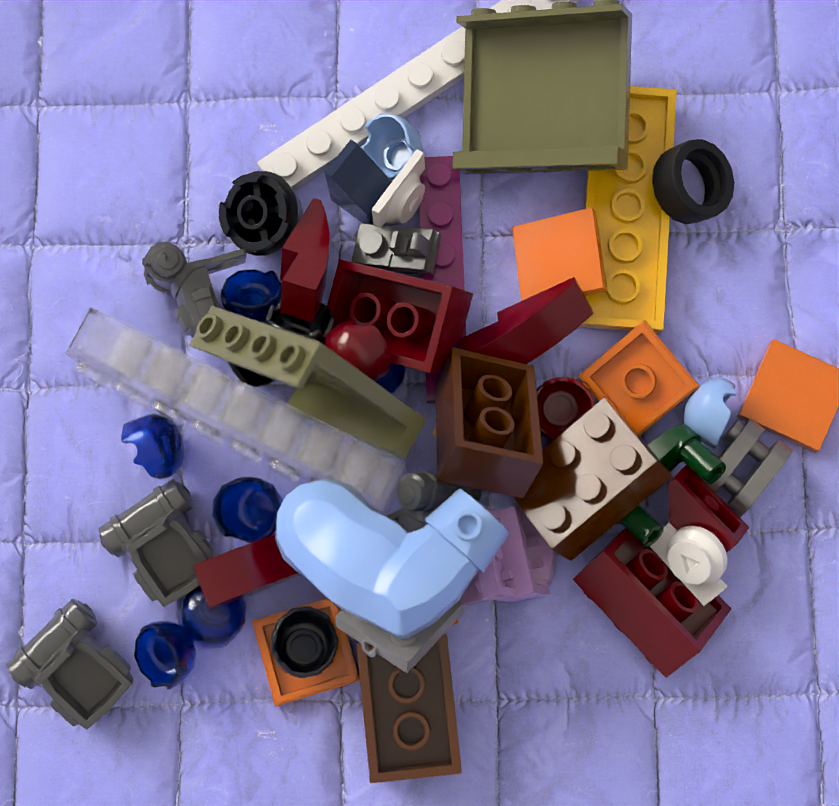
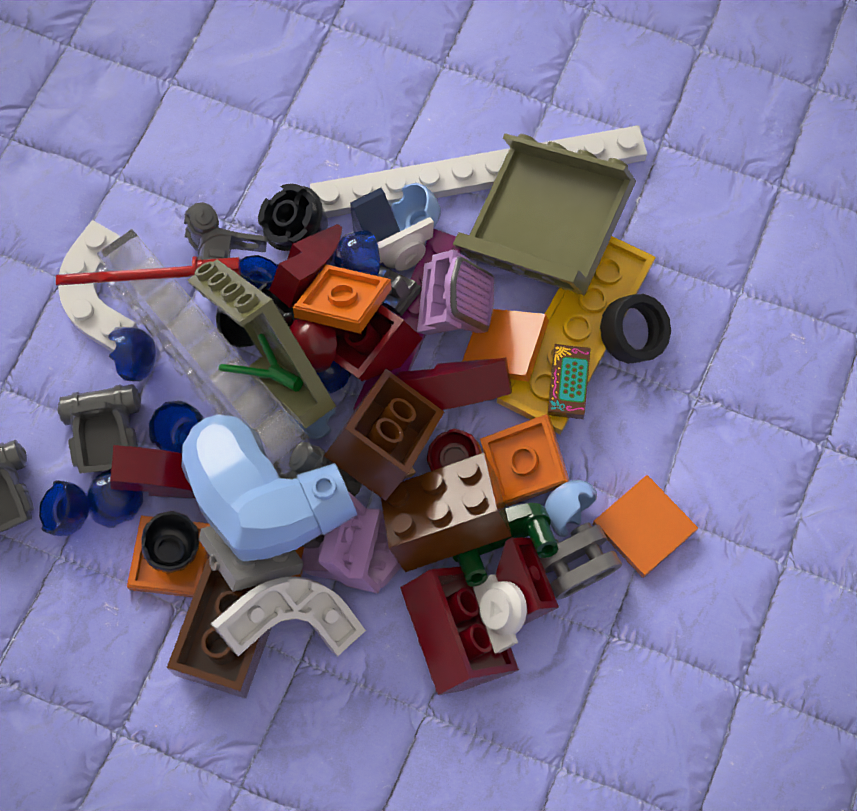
camera: 20 degrees right, 10 degrees down
none -> red piece [56,256,241,286]
none -> white plate [58,220,138,355]
none -> white plate [211,577,366,656]
none -> green plant [218,334,303,392]
none -> orange tile [293,264,392,334]
none -> clear blue hair [334,230,380,276]
none -> lavender piece [417,250,494,335]
none -> tile [547,344,591,419]

